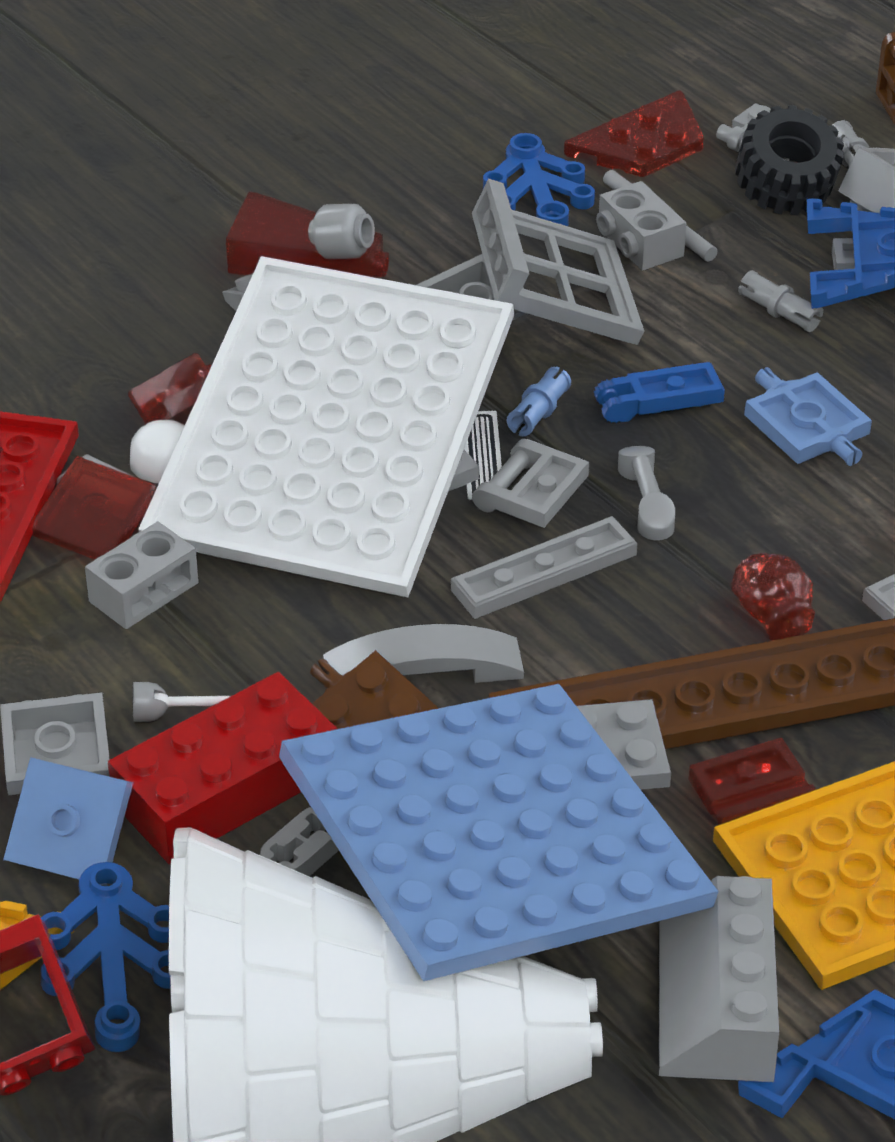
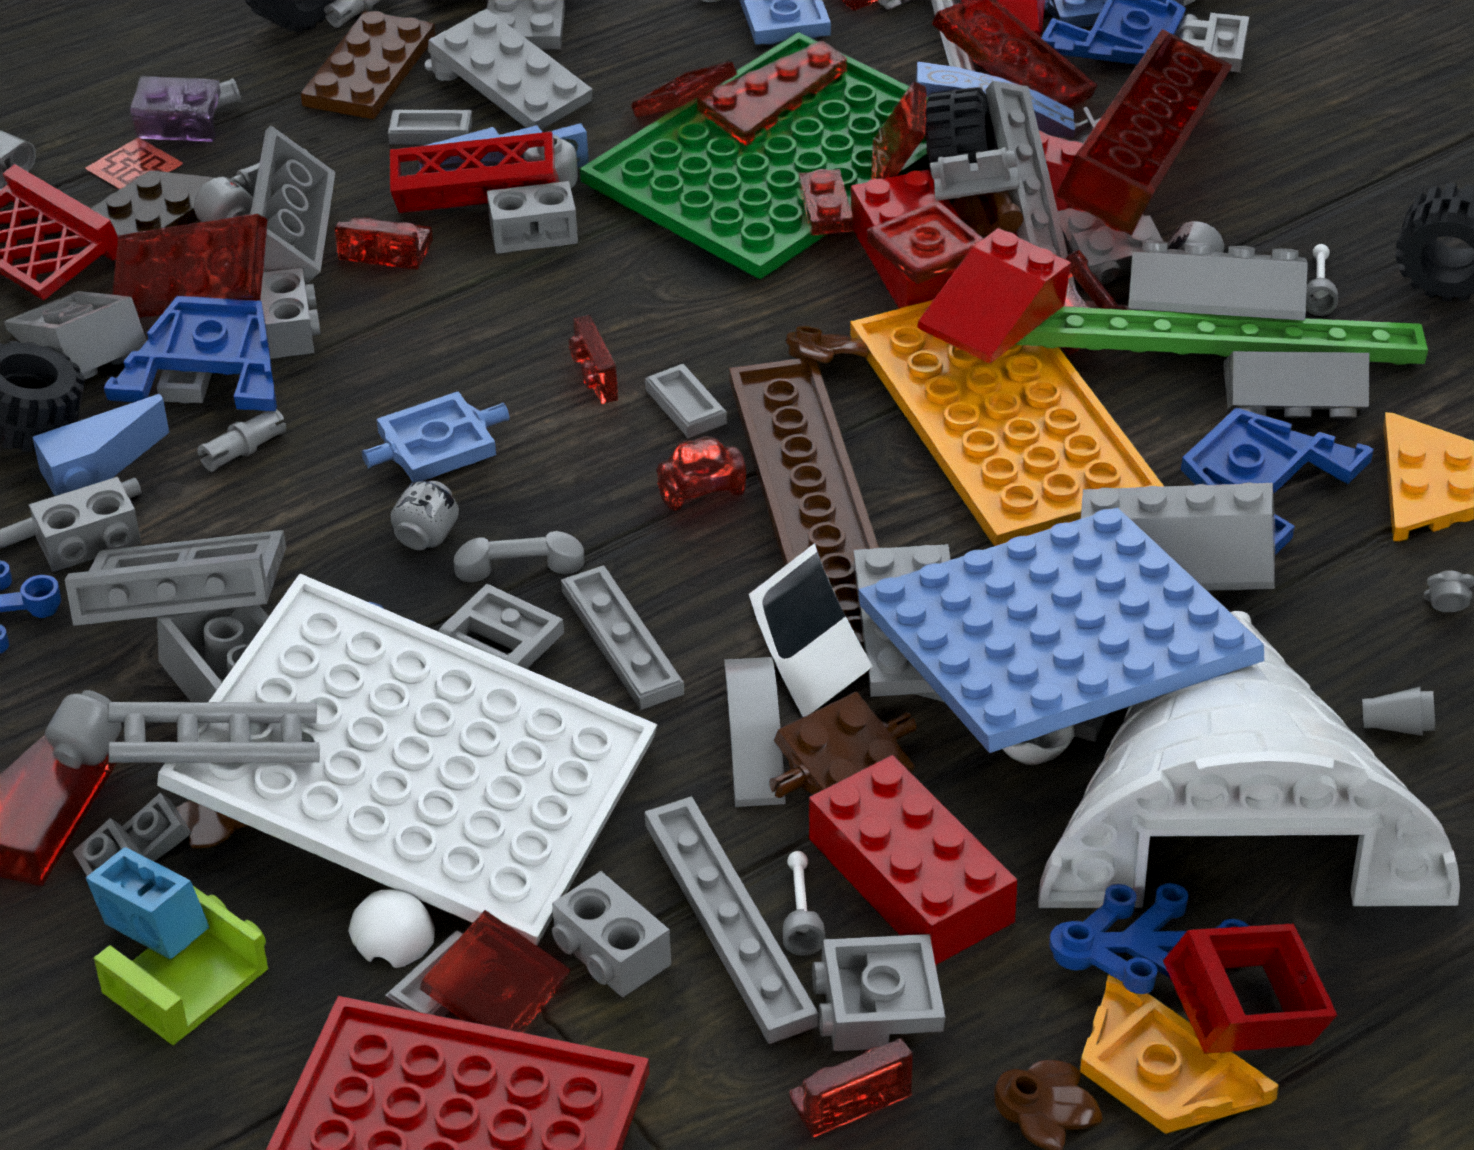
camera: 85 degrees left, 0 degrees up
medium blue plate [3,757,133,886] -> none
clear red bracket [128,353,212,424] -> none
light grey beam [260,807,339,876] -> none
blue hinge [594,362,725,423] -> none
clear red plate [688,737,816,825] -> none
none -> medium blue slope [32,394,169,496]
none -> dark azure brick [86,847,209,960]
none -> lime panel [94,886,268,1046]
none -> light grey bar [108,702,320,763]
none -> light grey head [391,481,459,550]
none -> light grey plate [645,796,818,1044]
none -> sticker [749,543,873,717]

